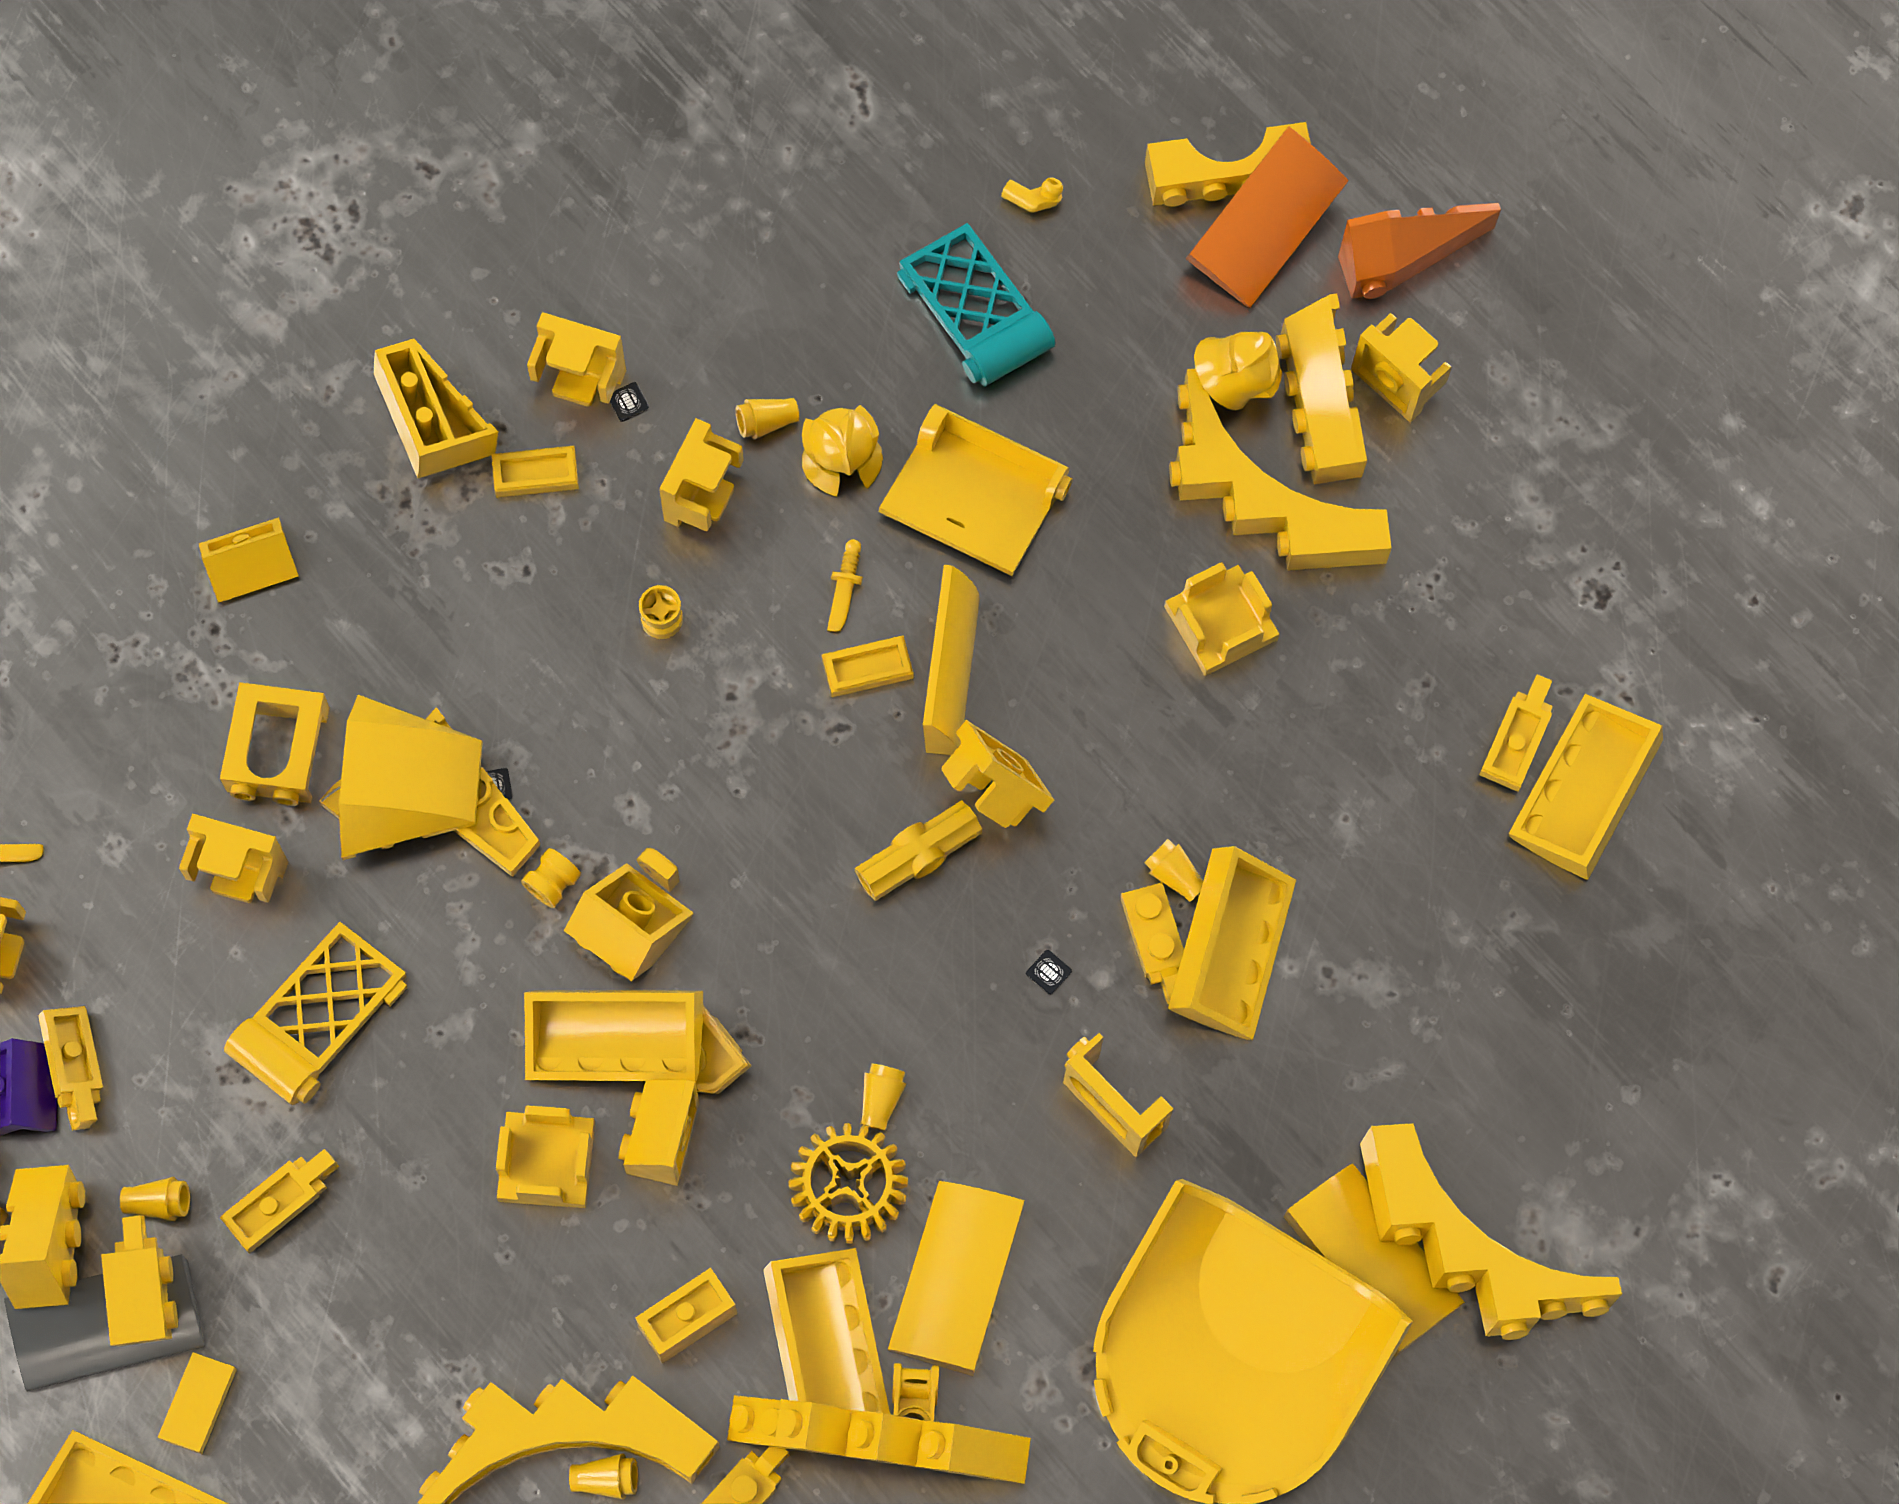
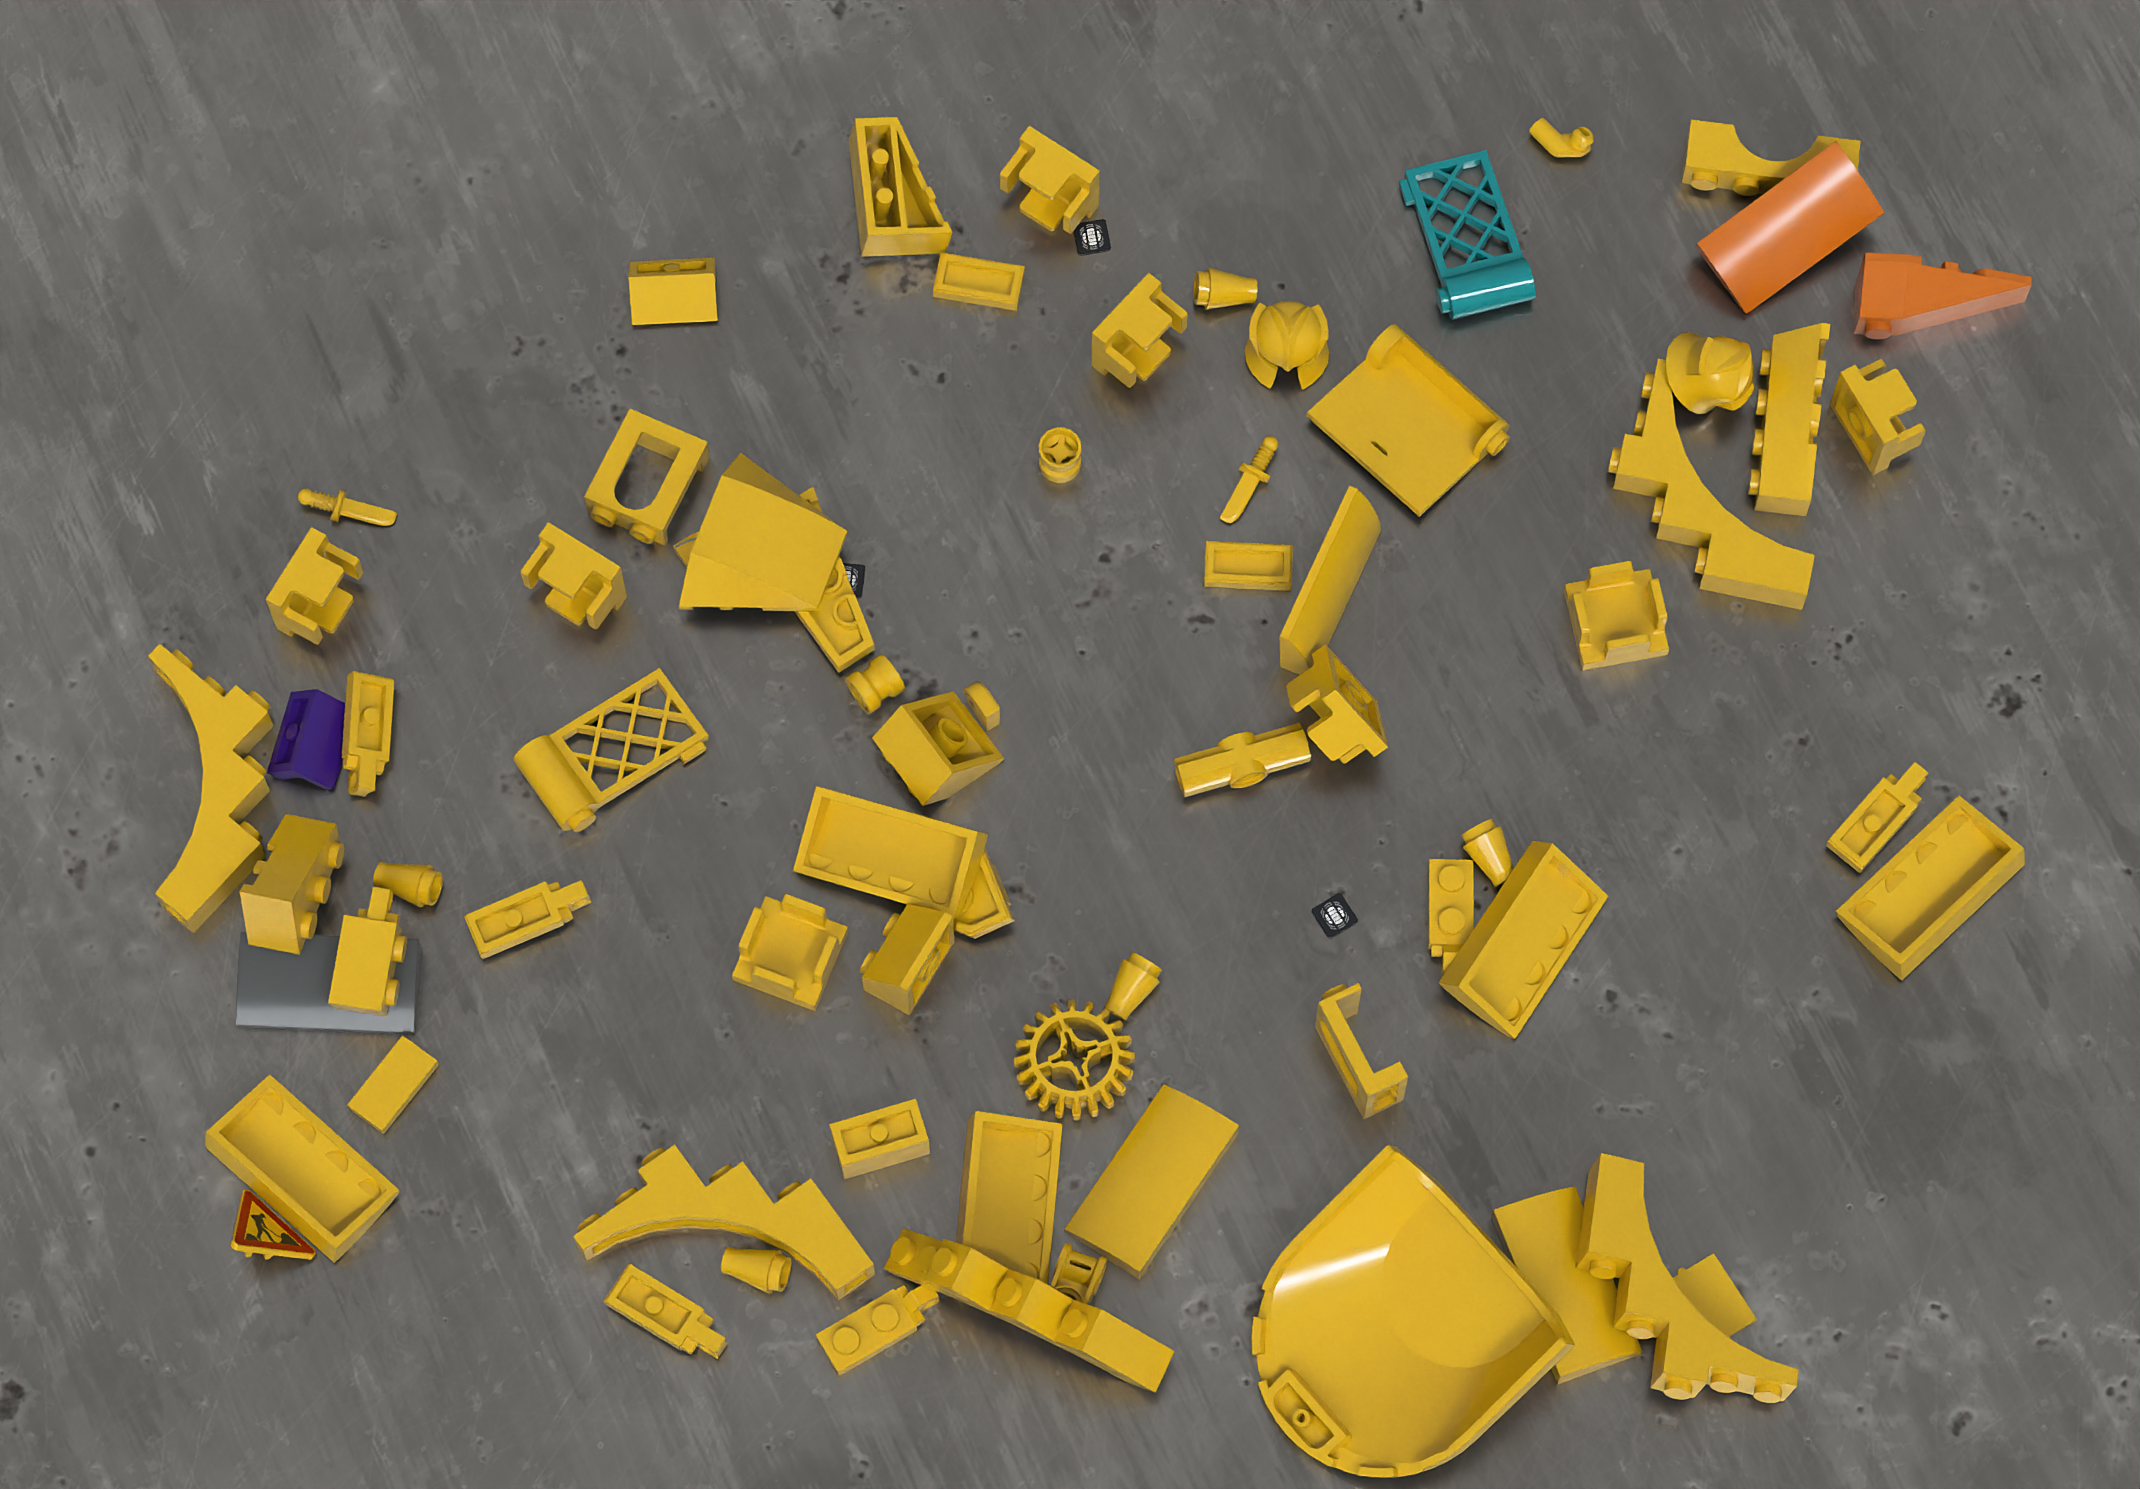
camera: 20 degrees right, 0 degrees up
none -> yellow piece [1673,1253,1757,1338]

